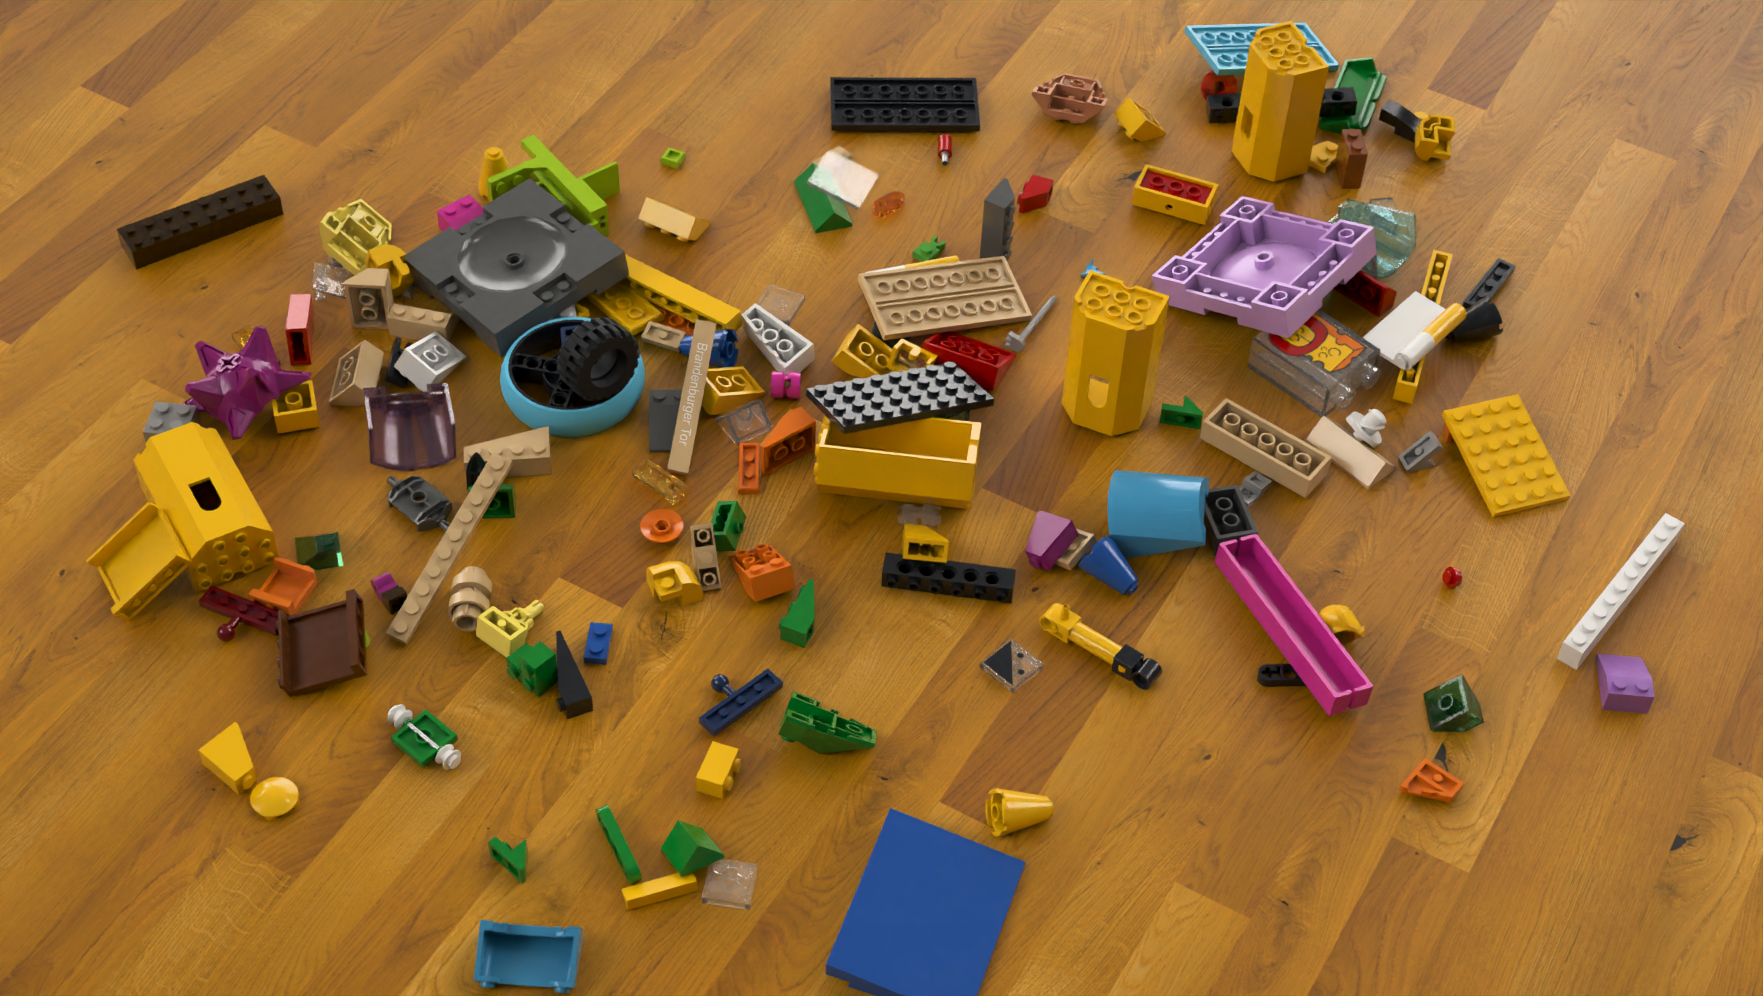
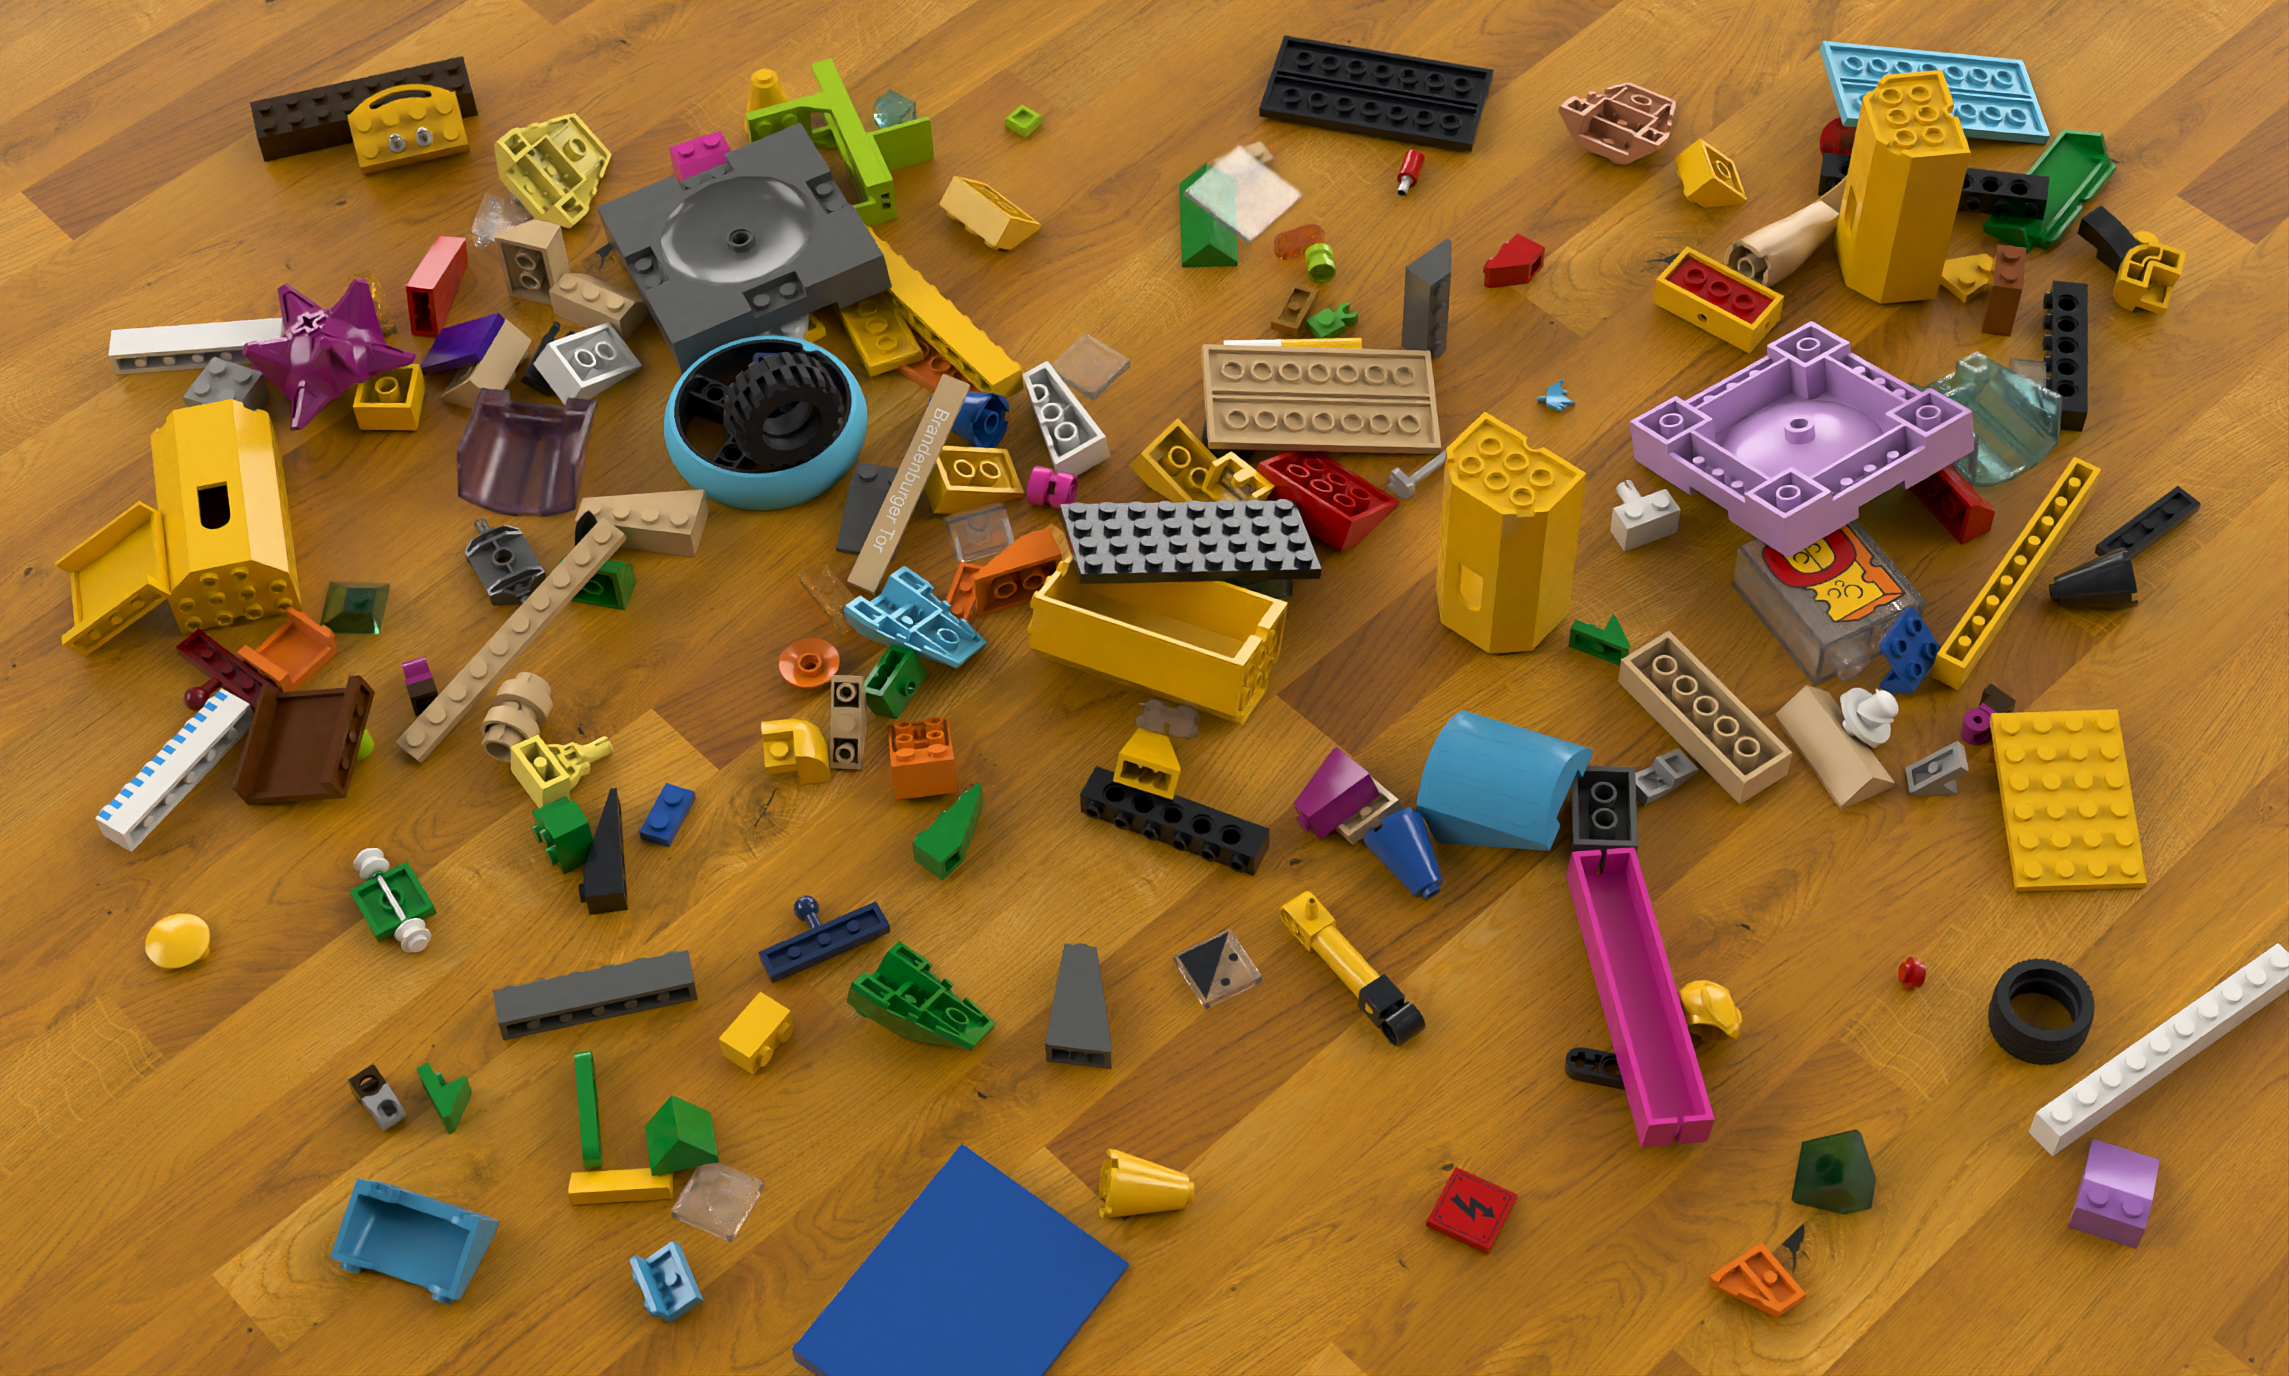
camera: 20 degrees right, 5 degrees up
yellow slope [198,722,257,795] -> none
yellow brick [365,244,414,298] -> none
tan plate [641,321,687,353] -> none
white door [1360,291,1467,370] -> none
none -> white brick [95,688,254,852]
none -> white brick [108,318,285,375]
none -> yellow piece [347,84,470,174]
none -> leg [348,1063,407,1132]
none -> dark purple tile [420,313,505,376]
none -> dark grey brick [493,950,698,1040]
none -> dark azure bracket [630,1241,703,1323]
none -> medium azure wedge [843,566,987,668]
none -> clear light blue brick [873,89,917,129]
none -> dark grey slope [1045,943,1113,1069]
none -> pearl gold plate [1271,283,1318,337]
none -> lime wheel [1305,243,1336,283]
none -> red tile [1426,1167,1518,1255]
none -> white brick [1610,480,1680,552]
none -> tan brick [1724,176,1847,288]
none -> blue bracket [1879,607,1941,694]
none -> magenta leg [1960,684,2016,745]
none -> black tyre [1988,958,2095,1065]
none -> black brick [2042,280,2088,432]

